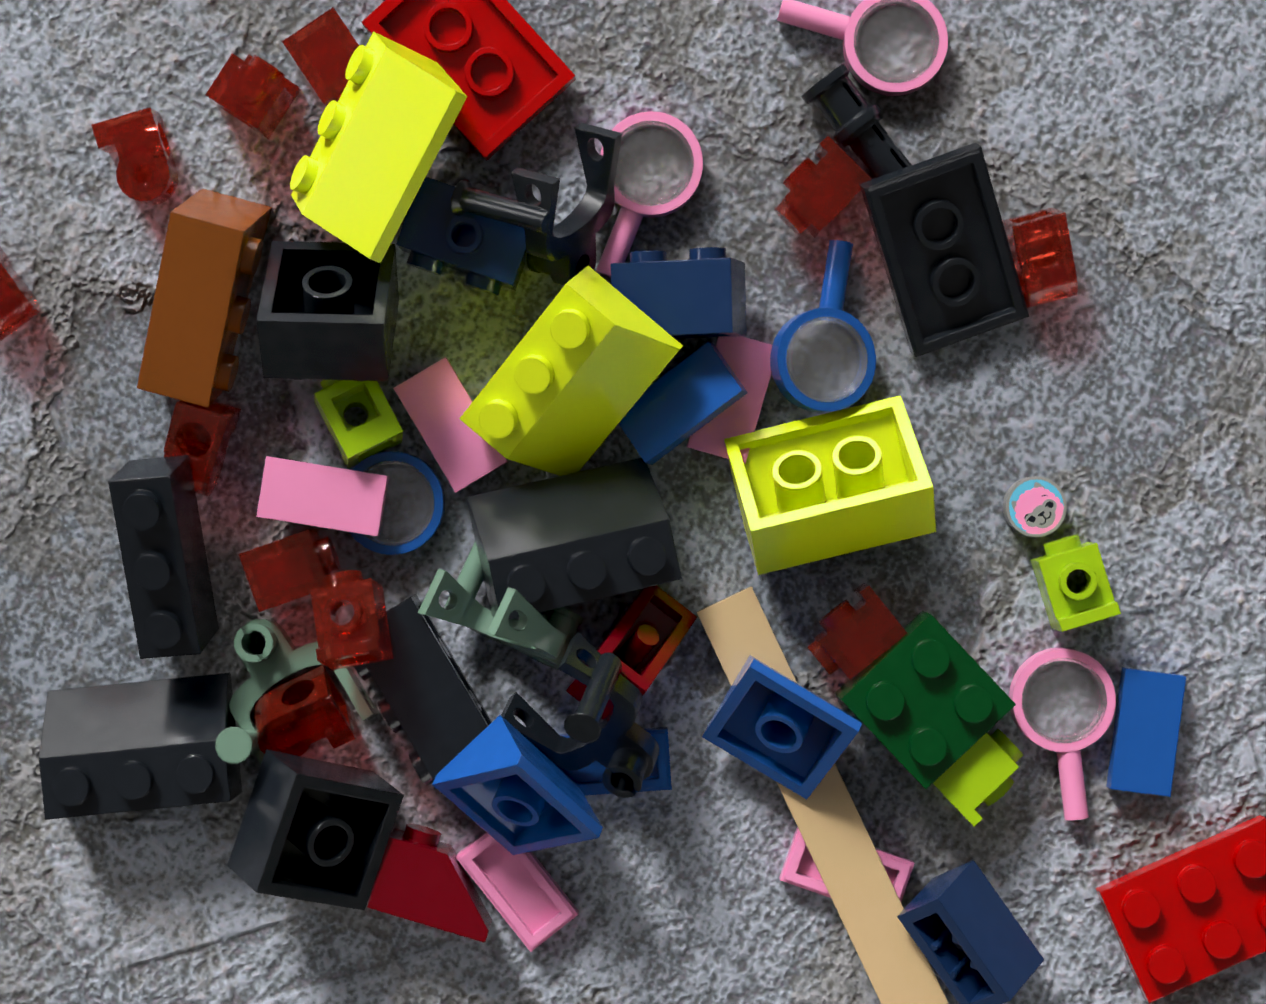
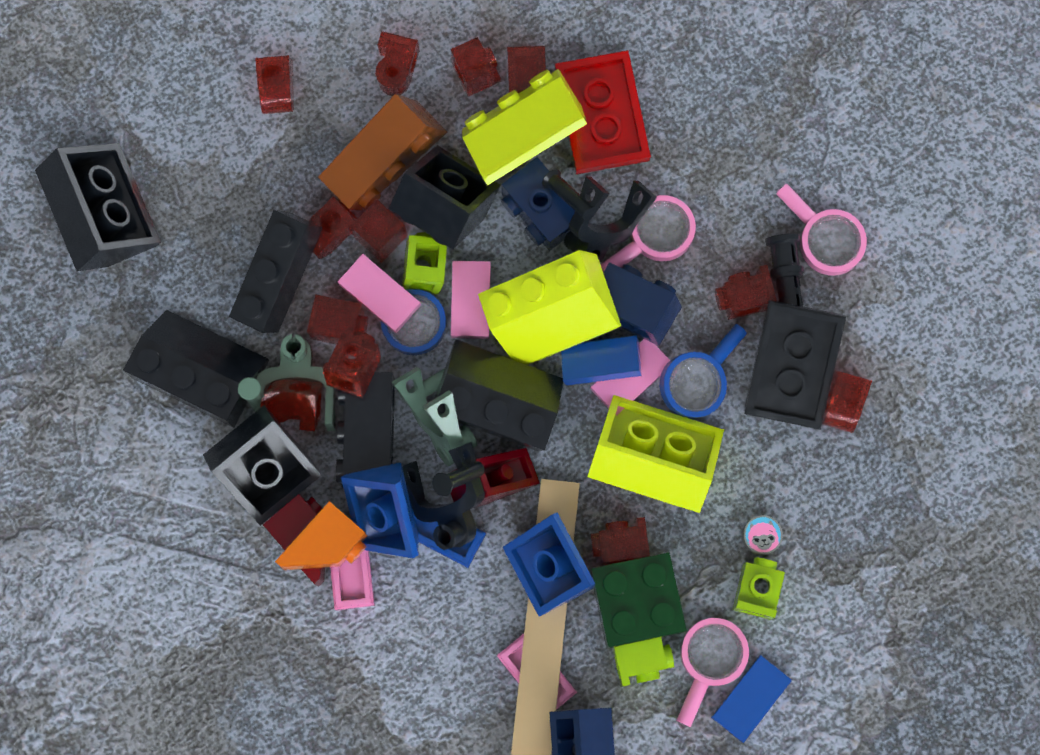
camera: 30 degrees right, 10 degrees down
none -> orange slope [275,501,367,570]
none -> clear red brick [350,199,408,263]

